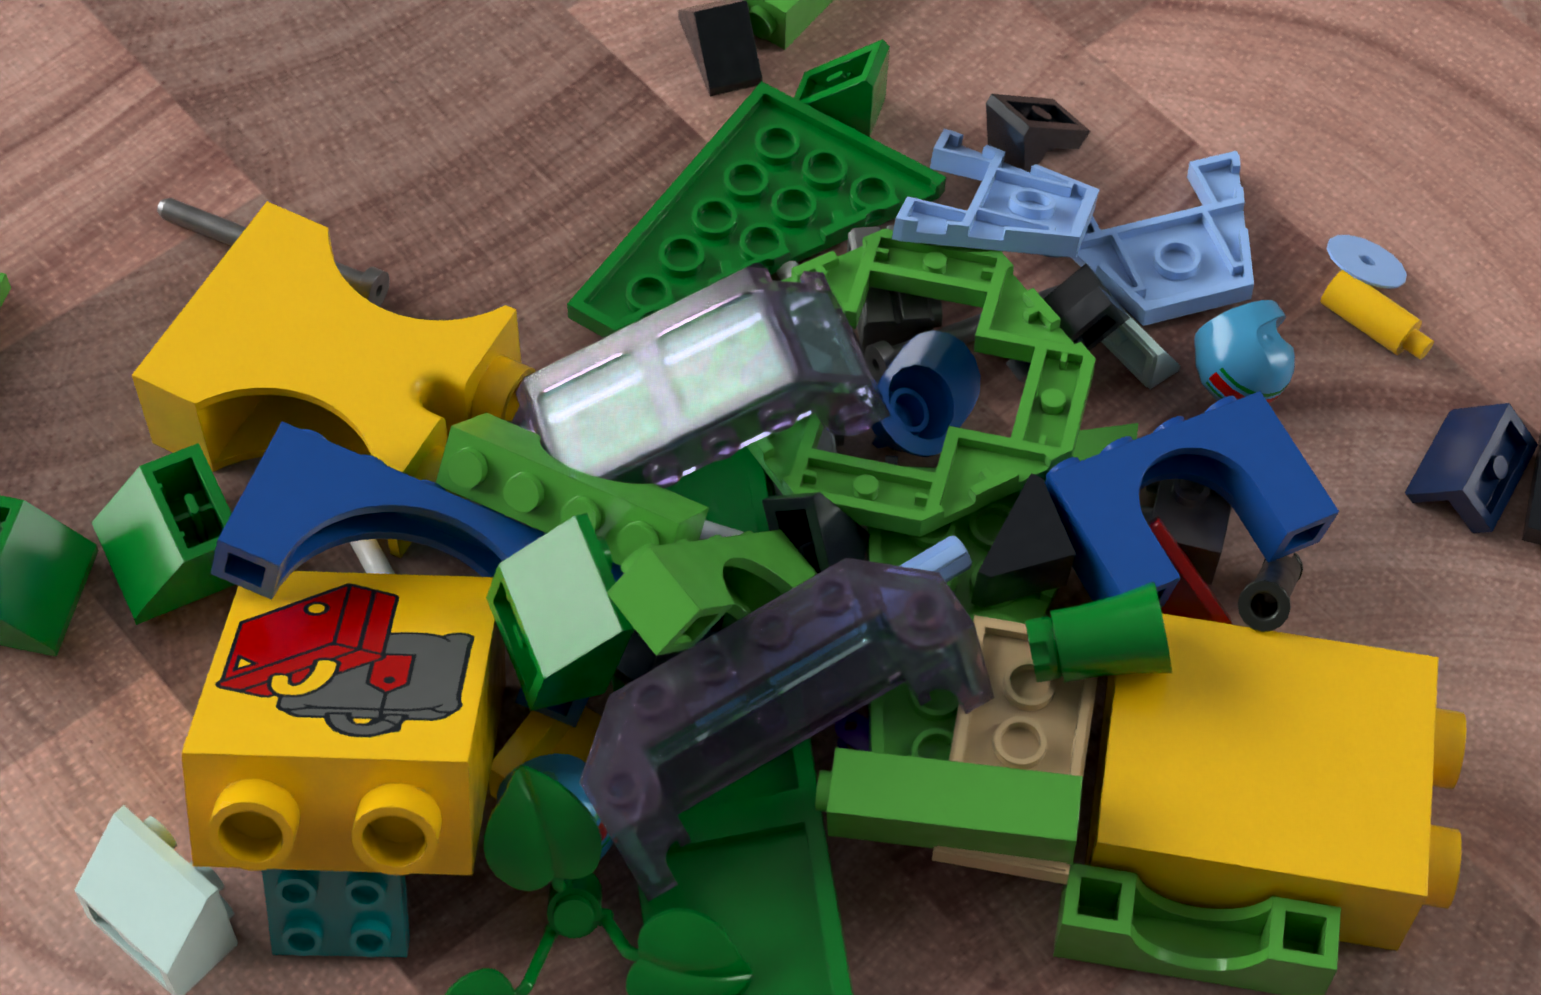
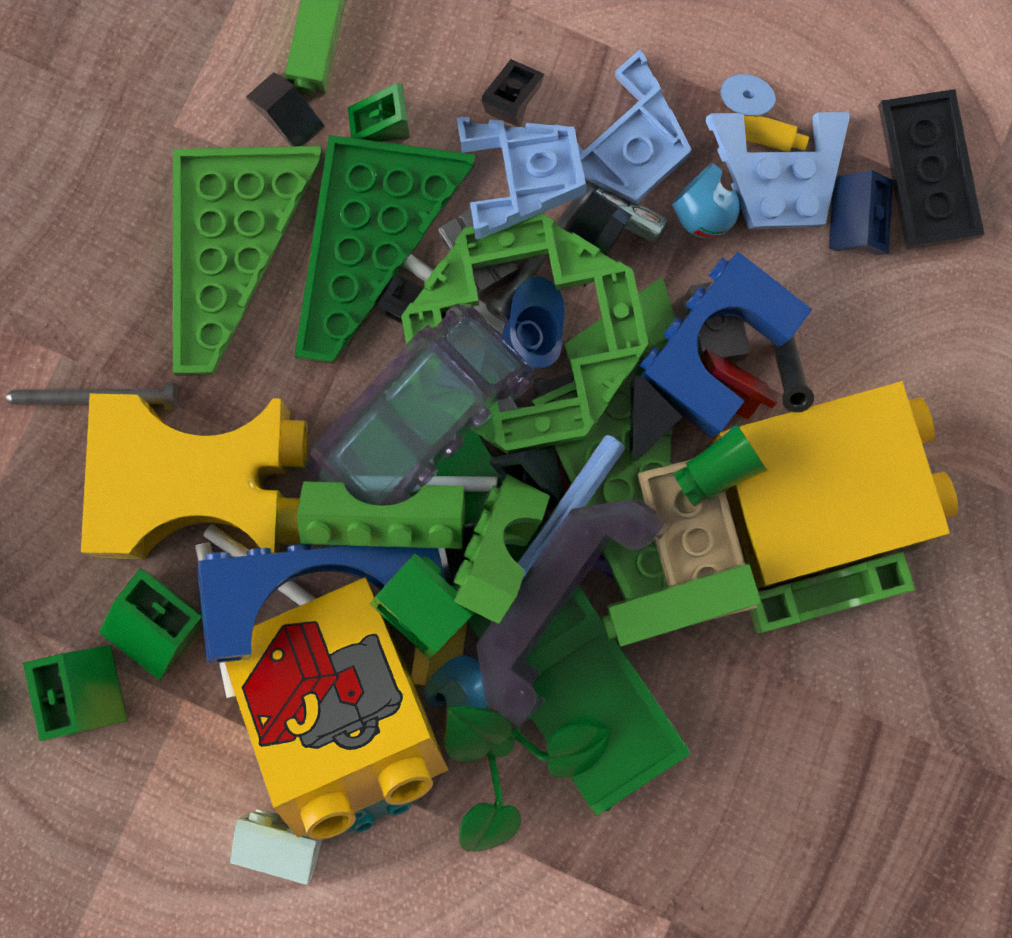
camera: 25 degrees left, 25 degrees up
none -> bright green wing [173,146,322,376]
none -> light blue wing [706,112,850,229]

